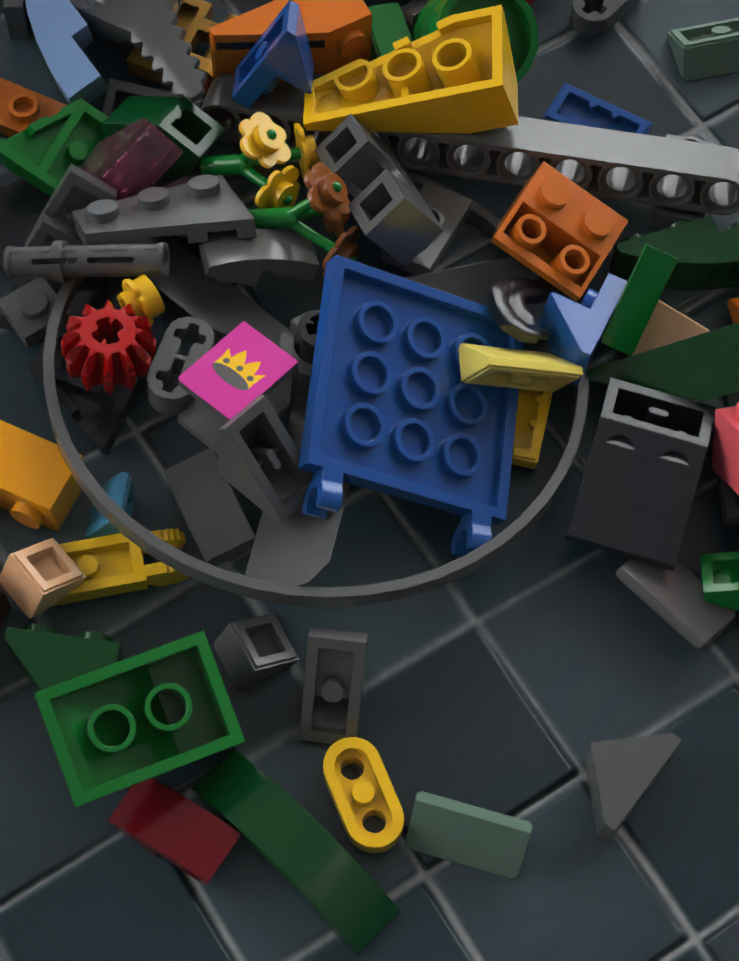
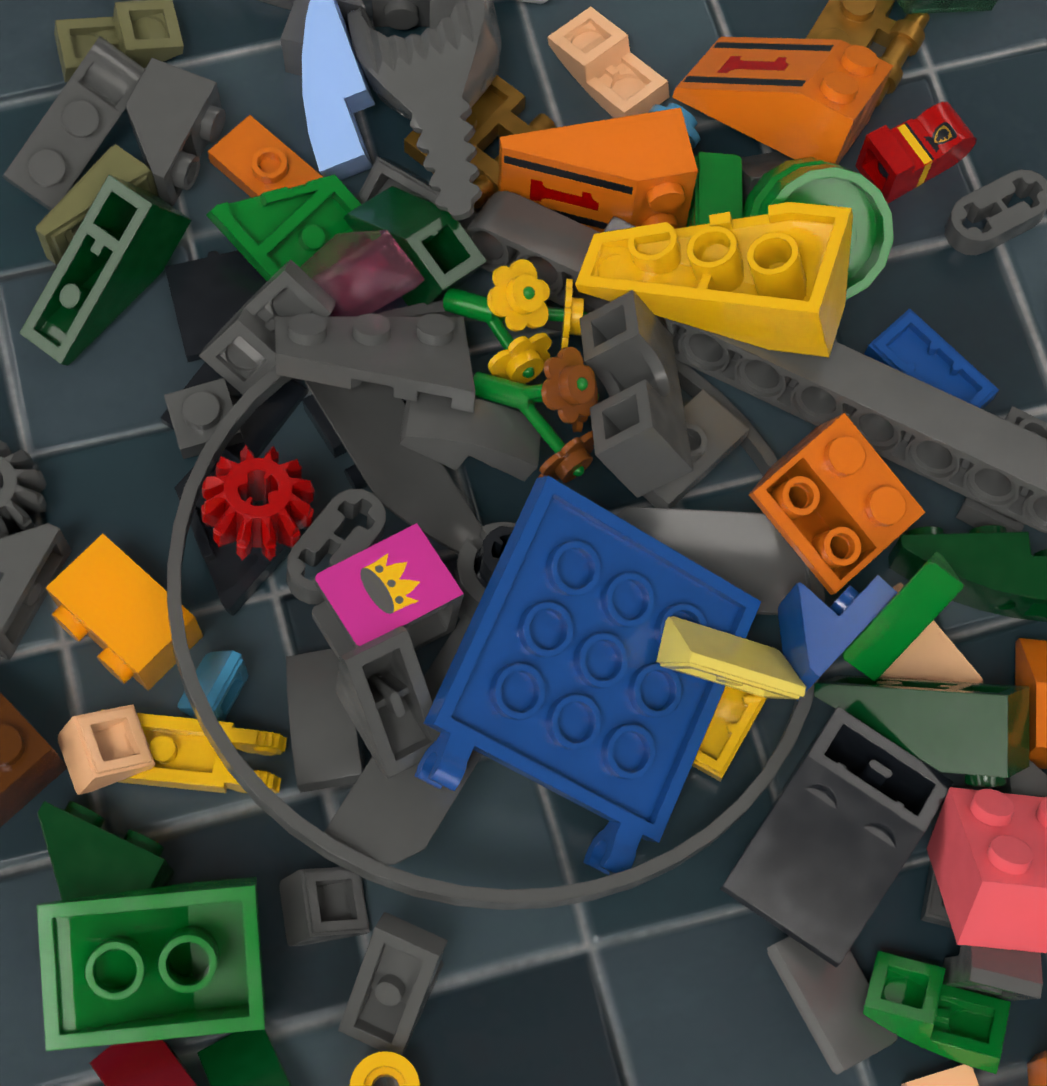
camera: 15 degrees right, 5 degrees up
dark grey pin [4,240,170,283] -> none
yellow plate [117,274,165,326] -> none
blue slope [232,0,314,109] -> none
black piece [486,272,553,344] -> none

